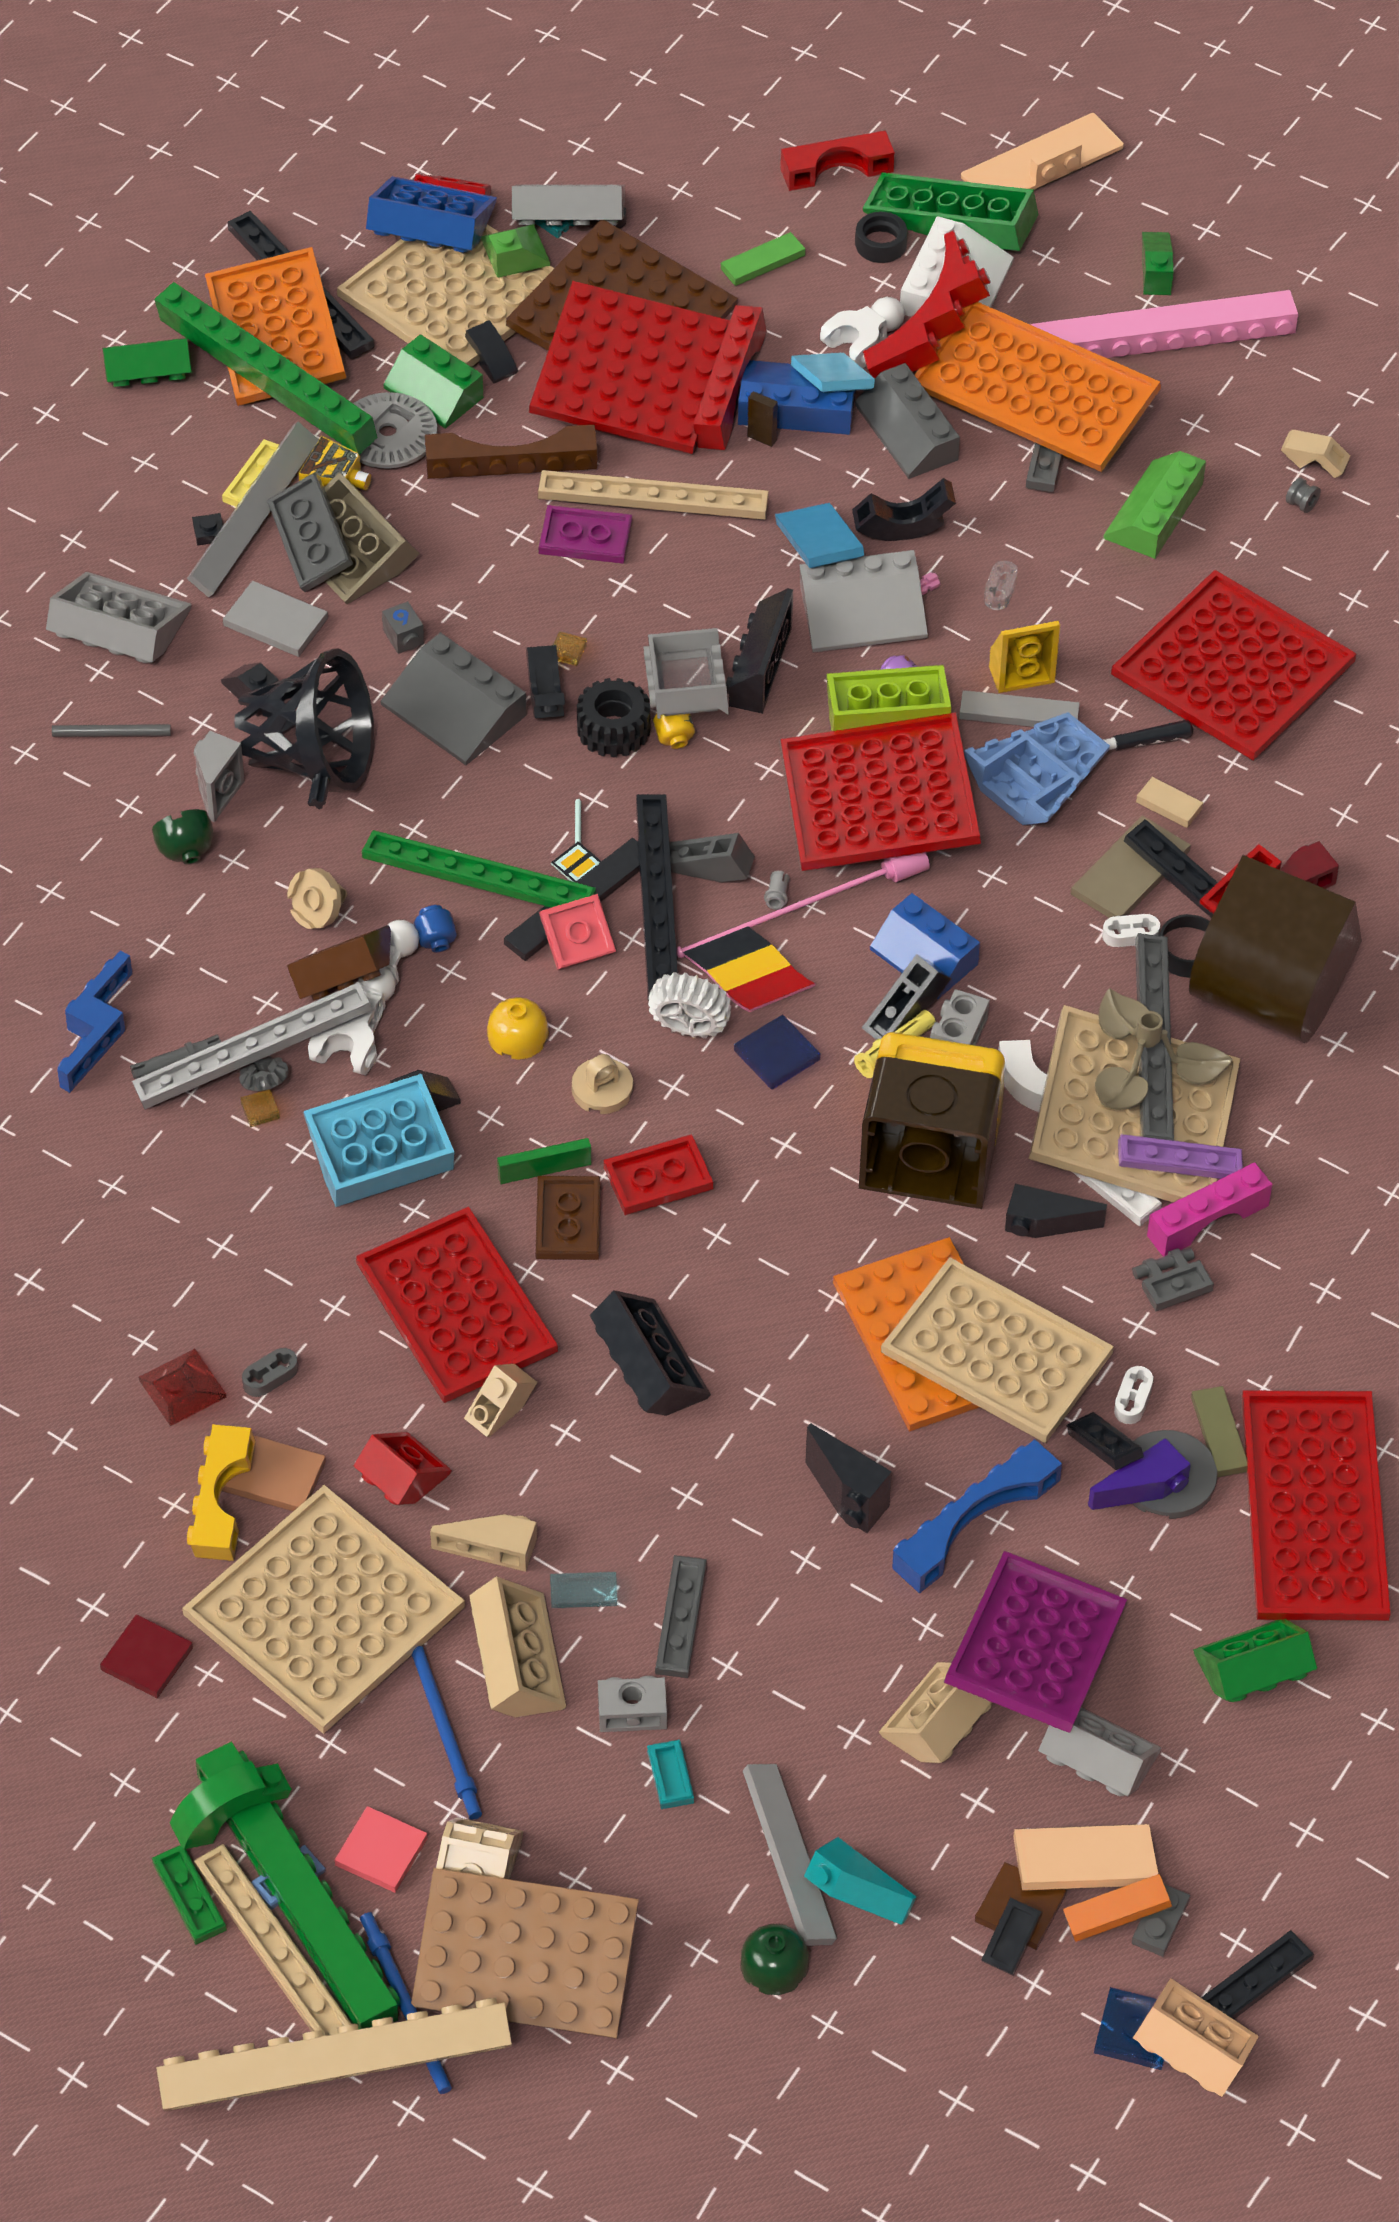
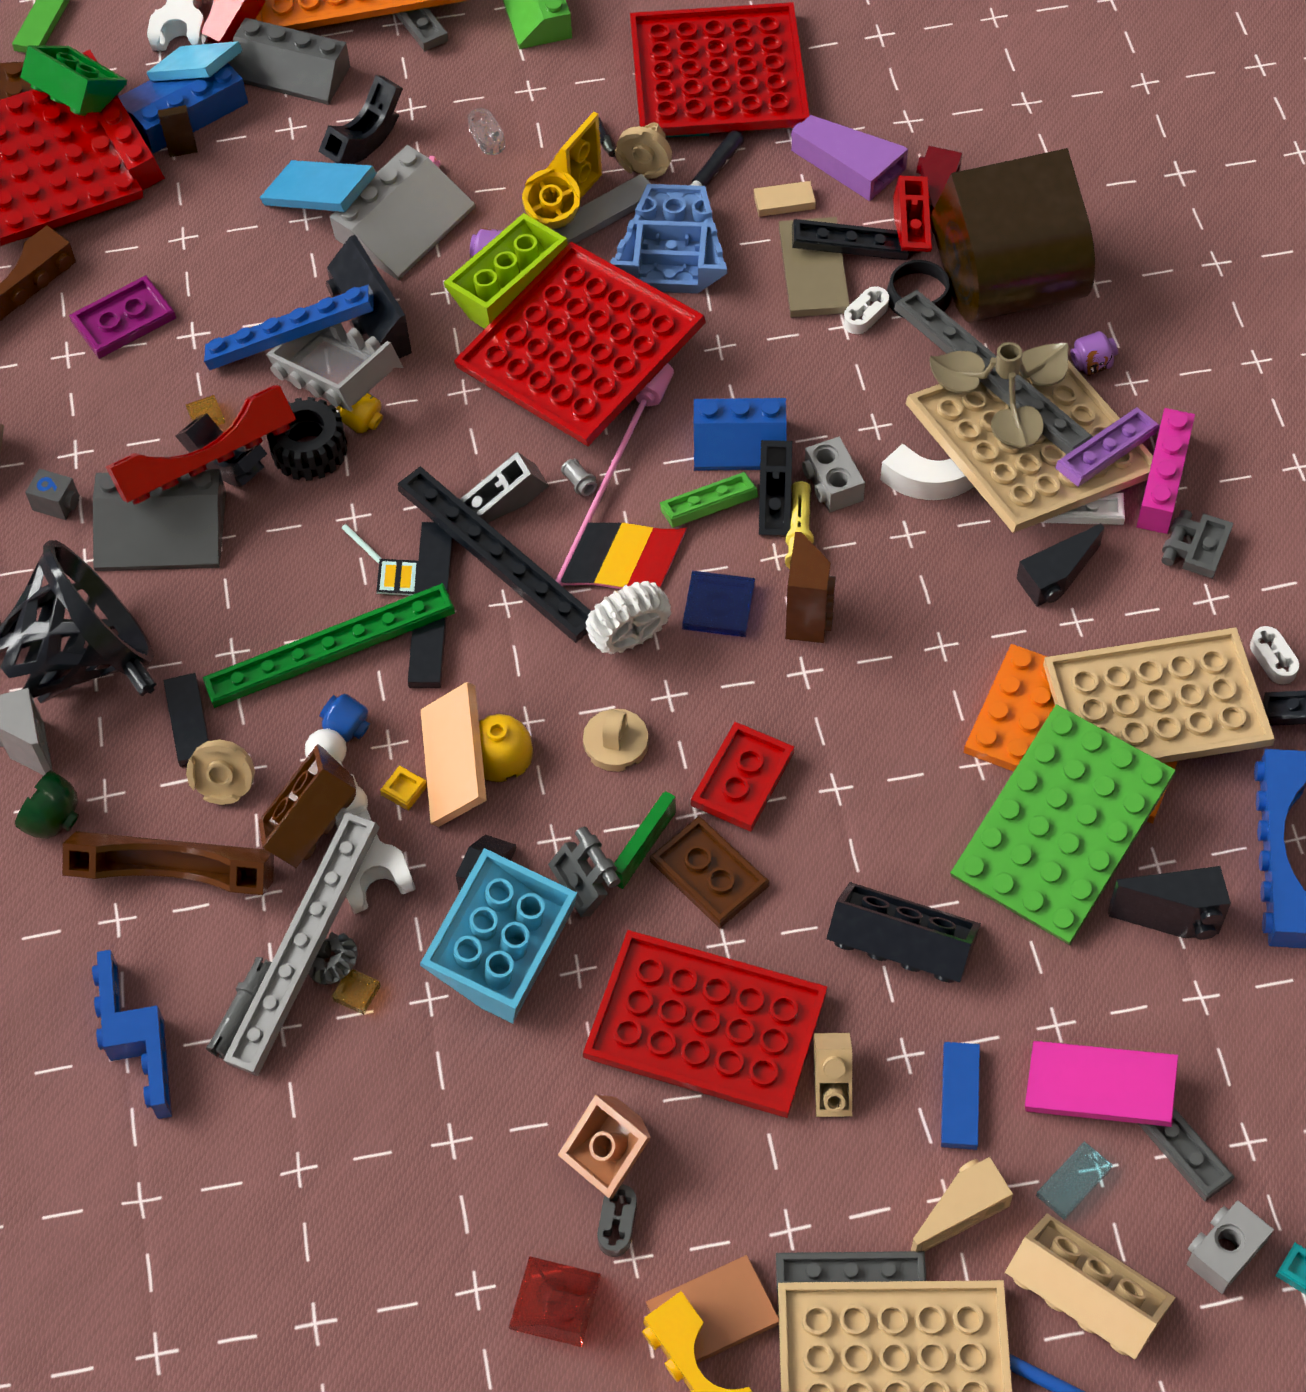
camera: 40 degrees left, 5 degrees up
red slope [353,1432,452,1506] -> none
tan plate [538,470,768,520] -> none
coral tile [539,894,616,970] -> none
dark brown piece [859,1032,1005,1209] -> none
none -> green slope [20,45,128,116]
none -> reddish brown arch [62,831,274,895]
none -> red arch [106,385,296,505]
none -> black tile [163,673,209,767]
none -> blue plate [204,284,373,371]
none -> yellow tile [380,765,427,811]
none -> light nougat tile [421,682,487,827]
none -> yellow cylinder [522,168,580,229]
none -> dark grey plate [548,826,621,917]
none -> nougat slope [558,1095,651,1199]
none -> pearl dark grey piece [599,117,616,157]
none -> tan tile [615,122,672,179]
none -> bright green tile [660,472,758,528]
none -> dark grey tile [776,1251,926,1293]
none -> reddish brown slope [785,532,836,643]
none -> medium lavender slope [791,115,908,201]
none -> blue tile [941,1042,980,1150]
none -> bright green plate [950,704,1176,945]
none -> dark pink tile [1025,1041,1178,1127]
none -> medium lavender head [1070,331,1118,375]

